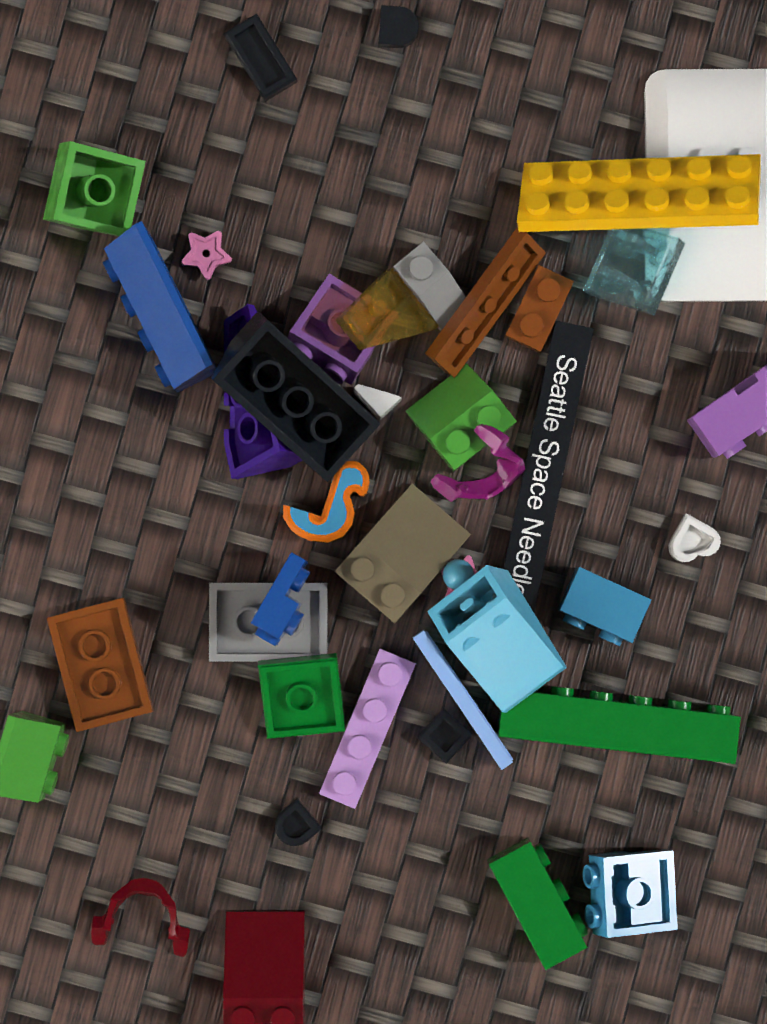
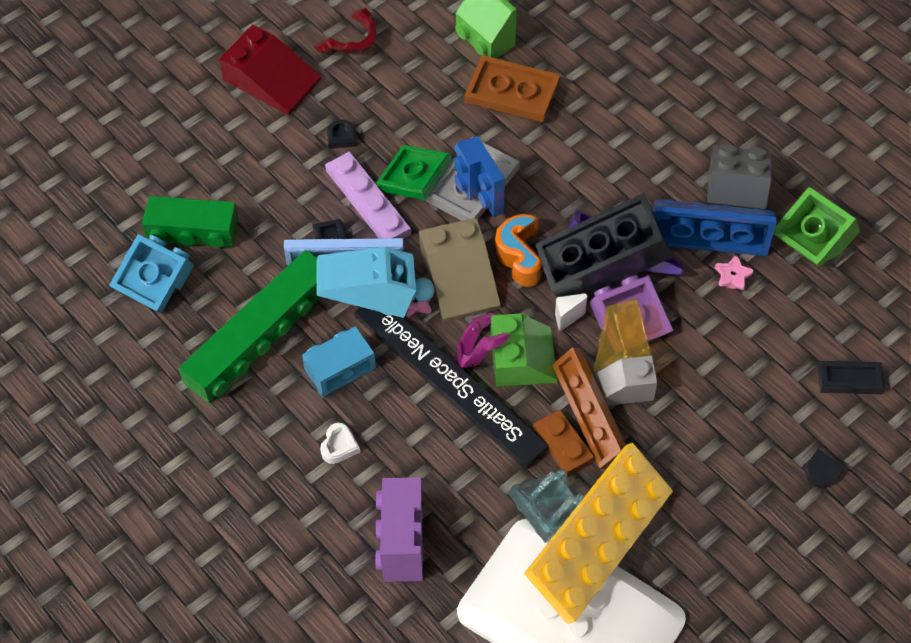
camera: 125 degrees right, 30 degrees down
none -> dark grey brick [707,144,771,209]

